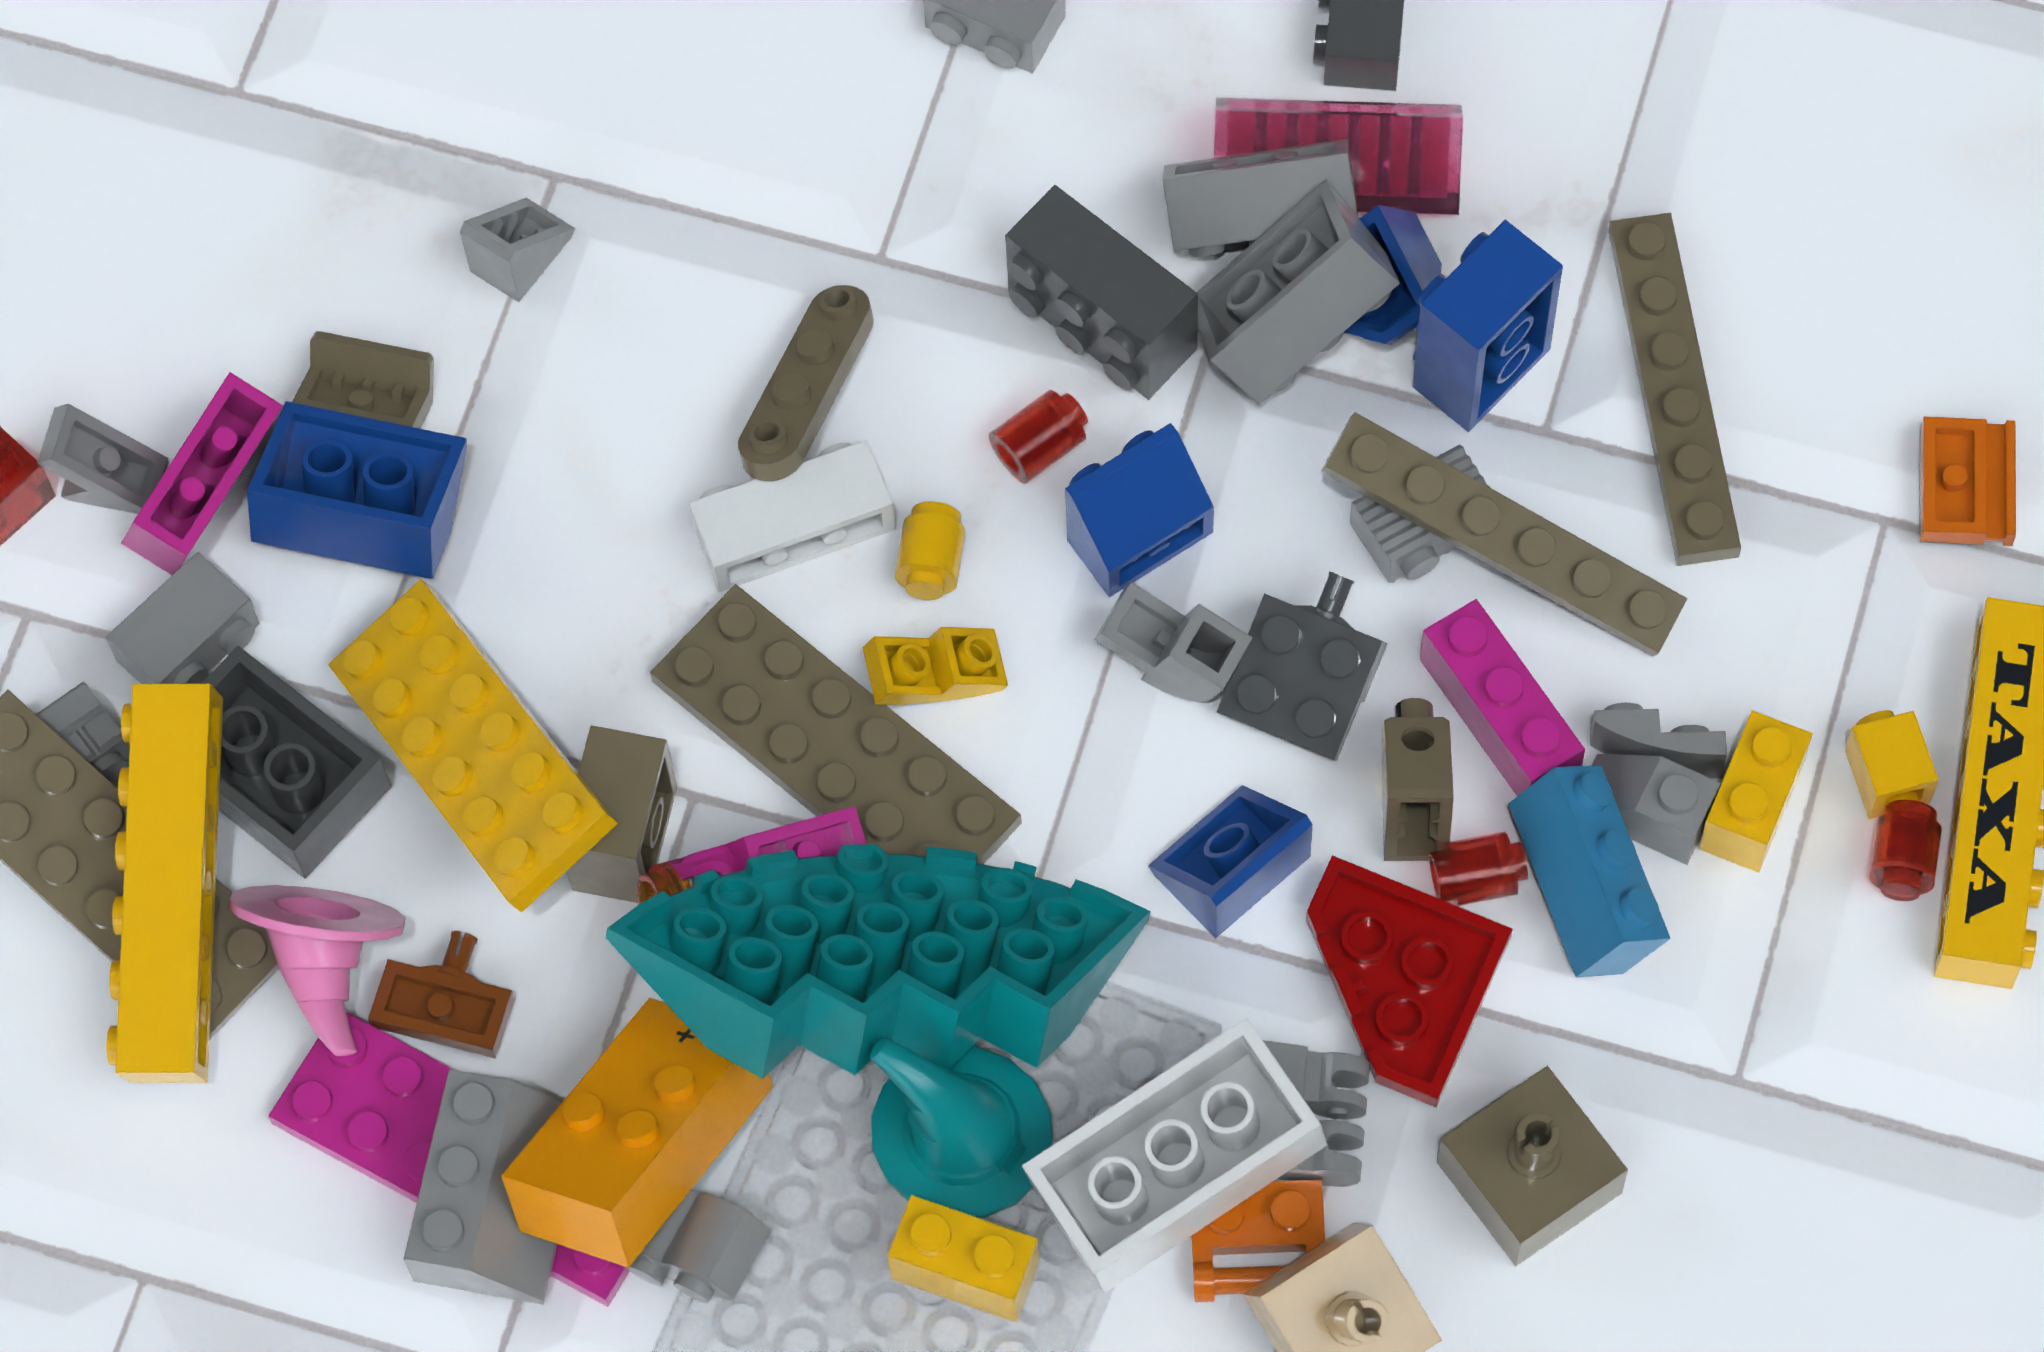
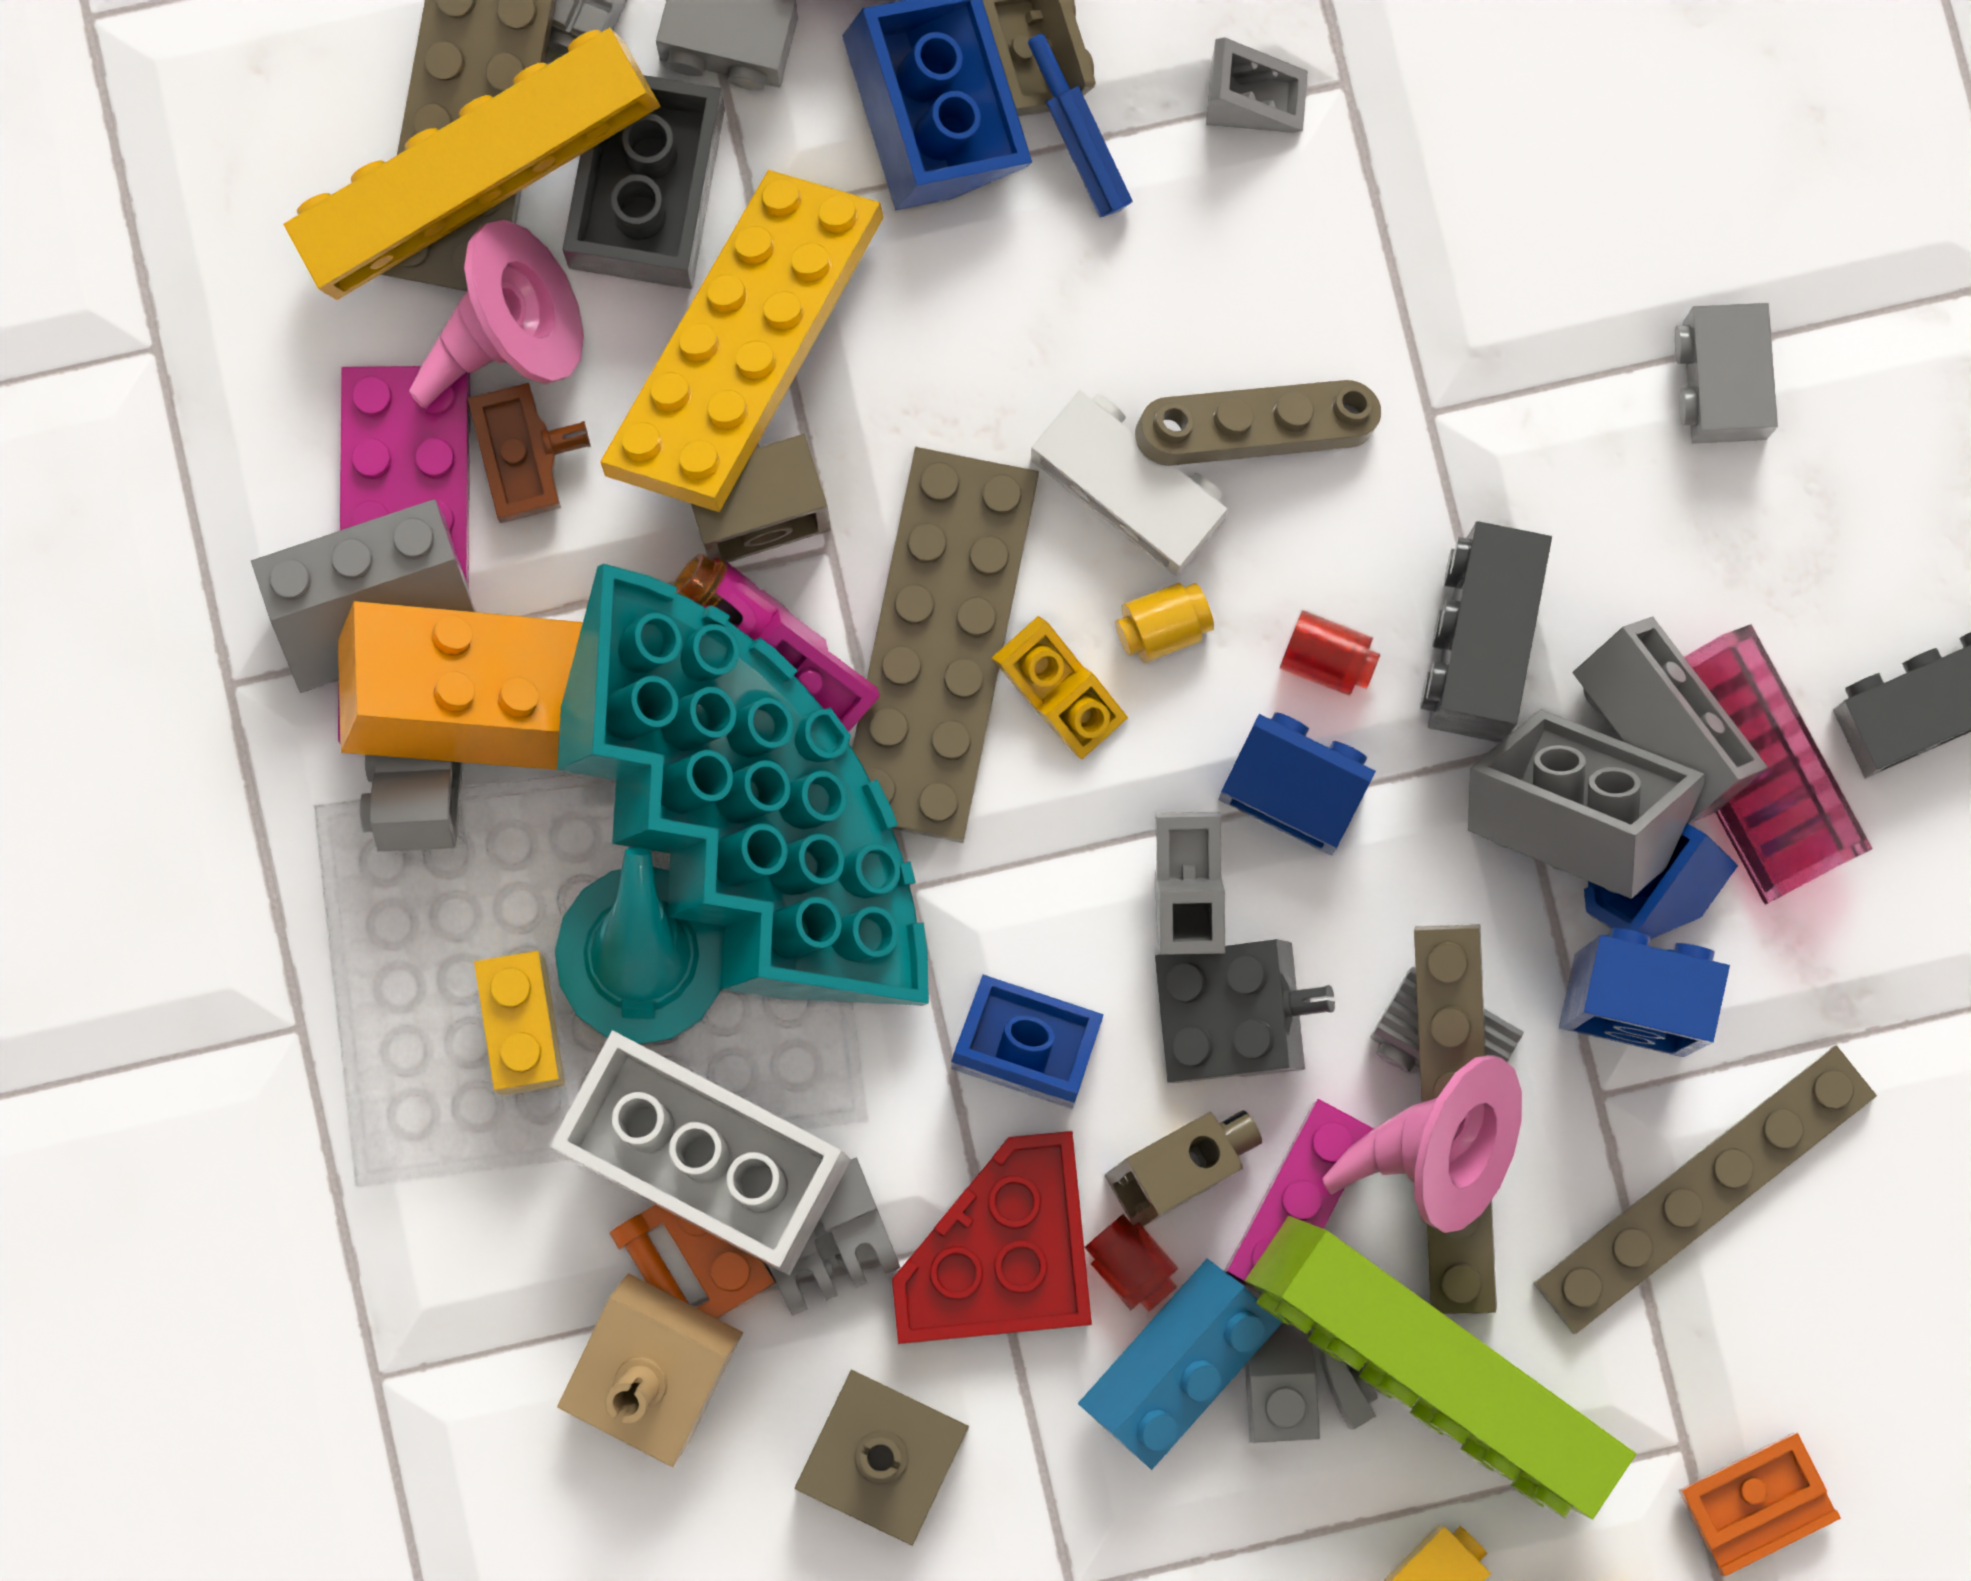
camera: 55 degrees right, 15 degrees up
yellow brick [1699,710,1813,873] -> none
none -> blue axle [1028,34,1133,217]
none -> lime brick [1245,1216,1637,1520]
none -> bright pink piece [1322,1055,1522,1233]

